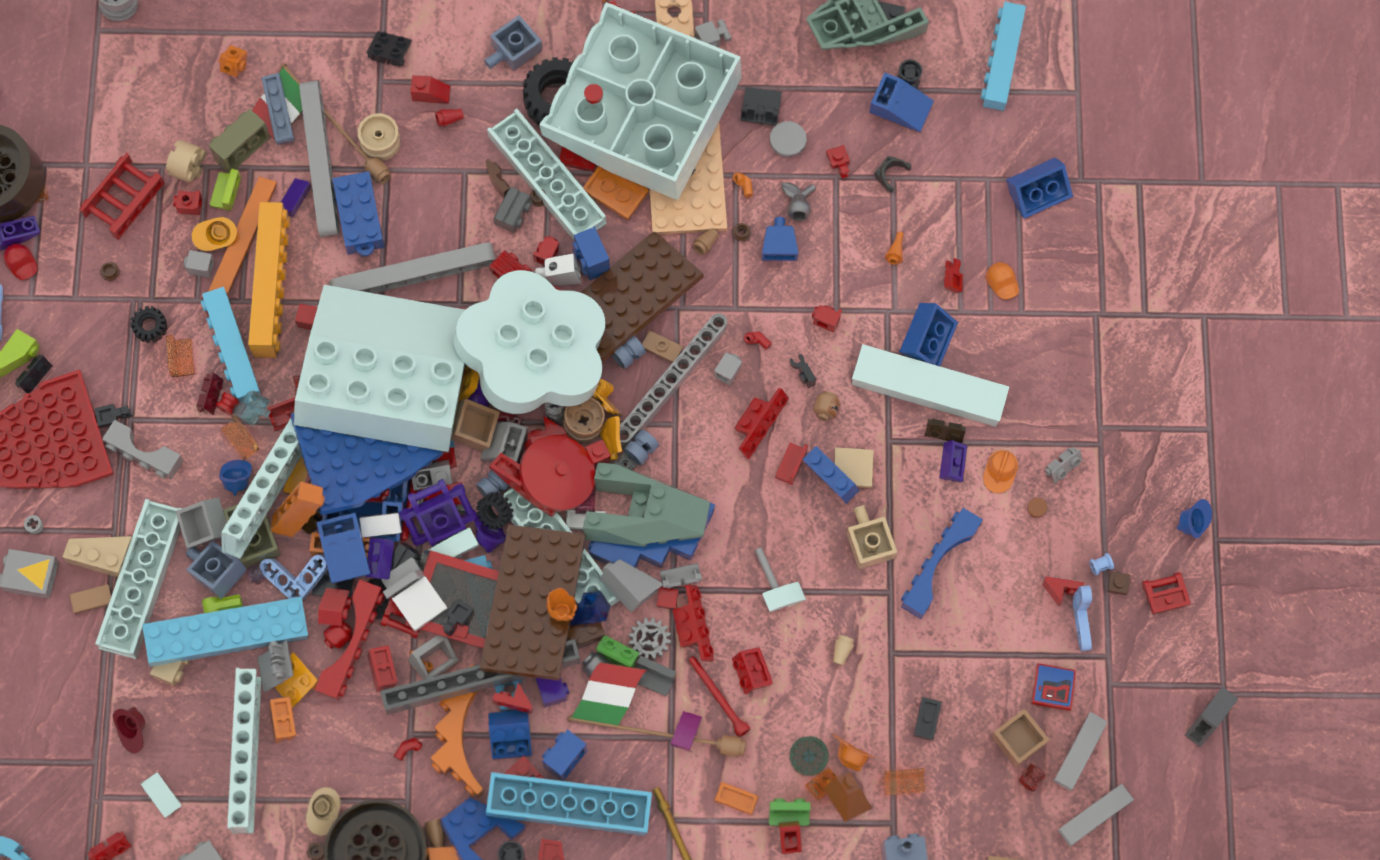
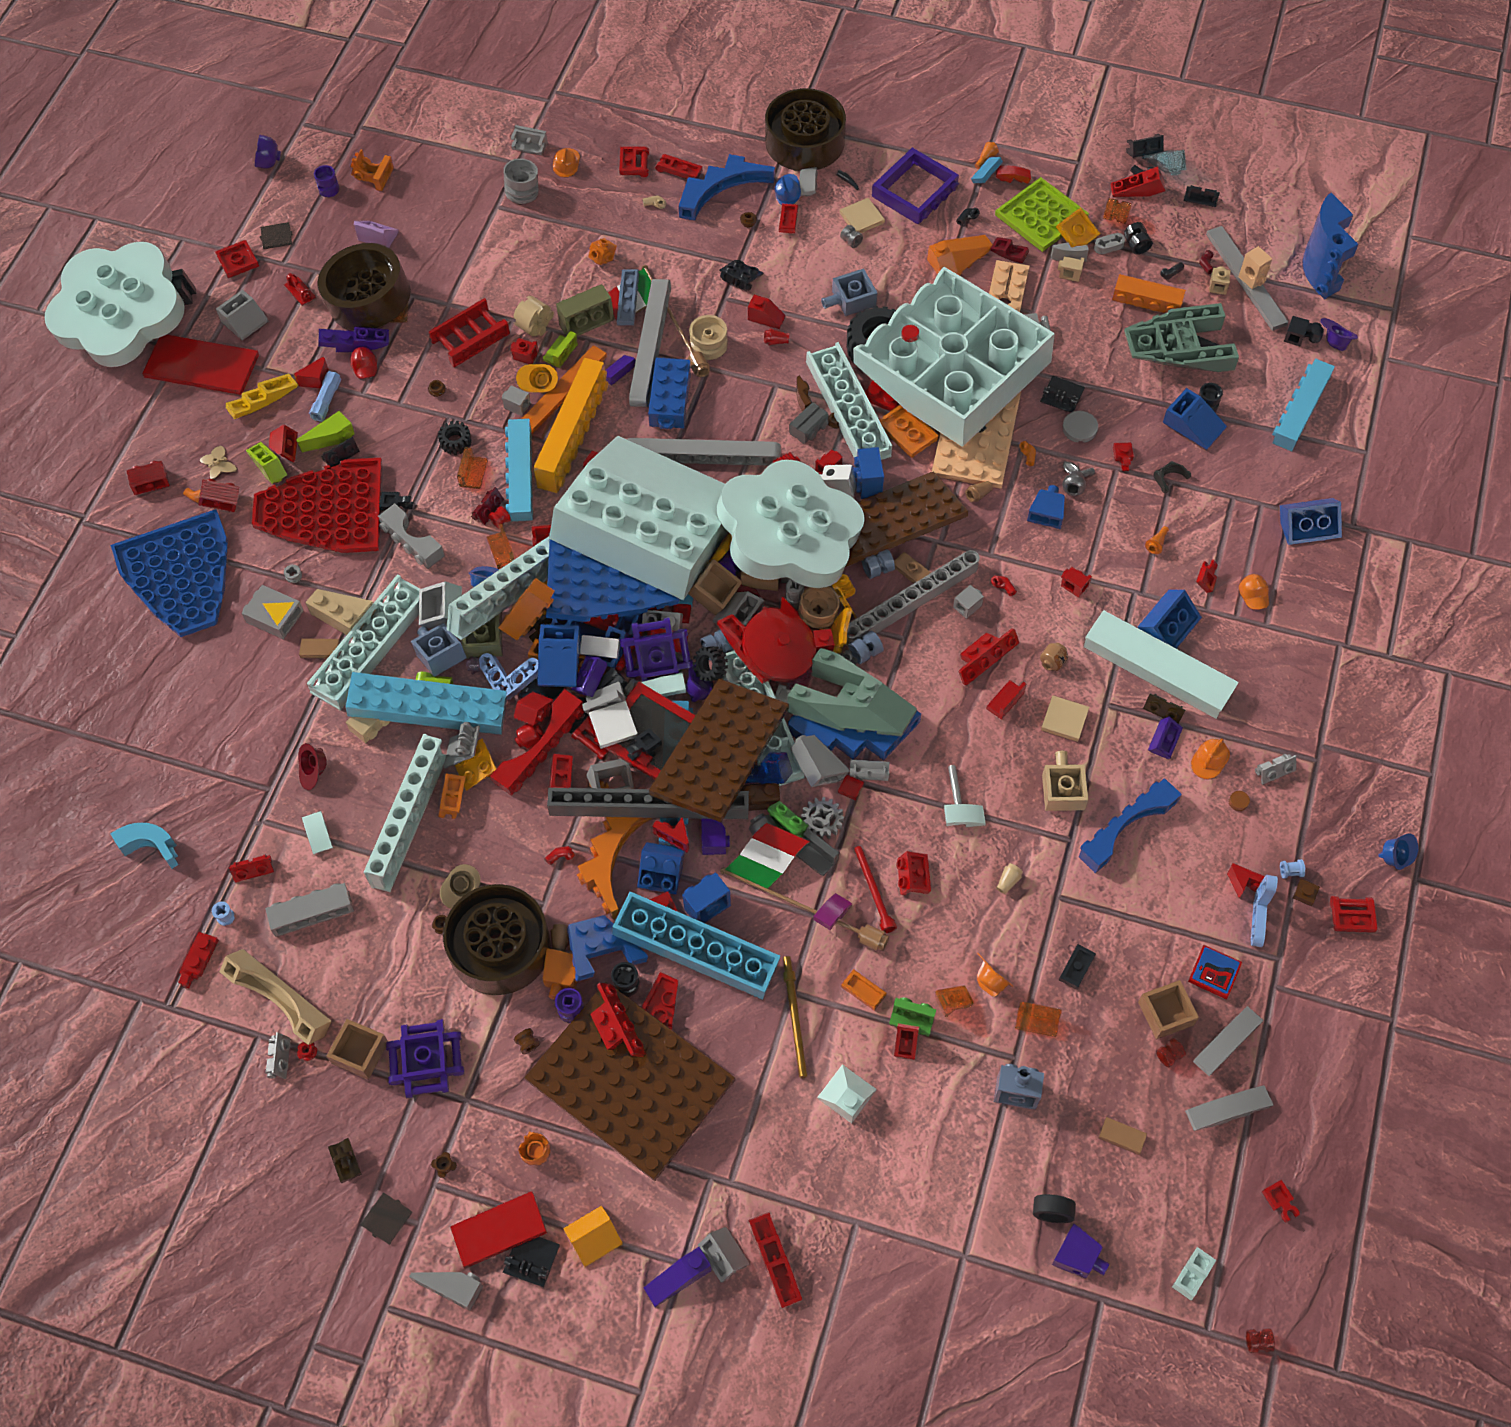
camera: 20 degrees right, 10 degrees down
clear light blue brick [233,390,270,426] -> none
orange hair [546,588,577,621] -> none
red bracket [673,585,714,662] -> none
reddish brown plate [733,223,751,241] -> none
tile [789,736,829,776] -> none
black plate [790,354,816,388] -> none
blue brick [802,446,860,504] -> none
dark orange slope [823,771,872,822] -> none
dark grey slope [1185,686,1238,747] -> none

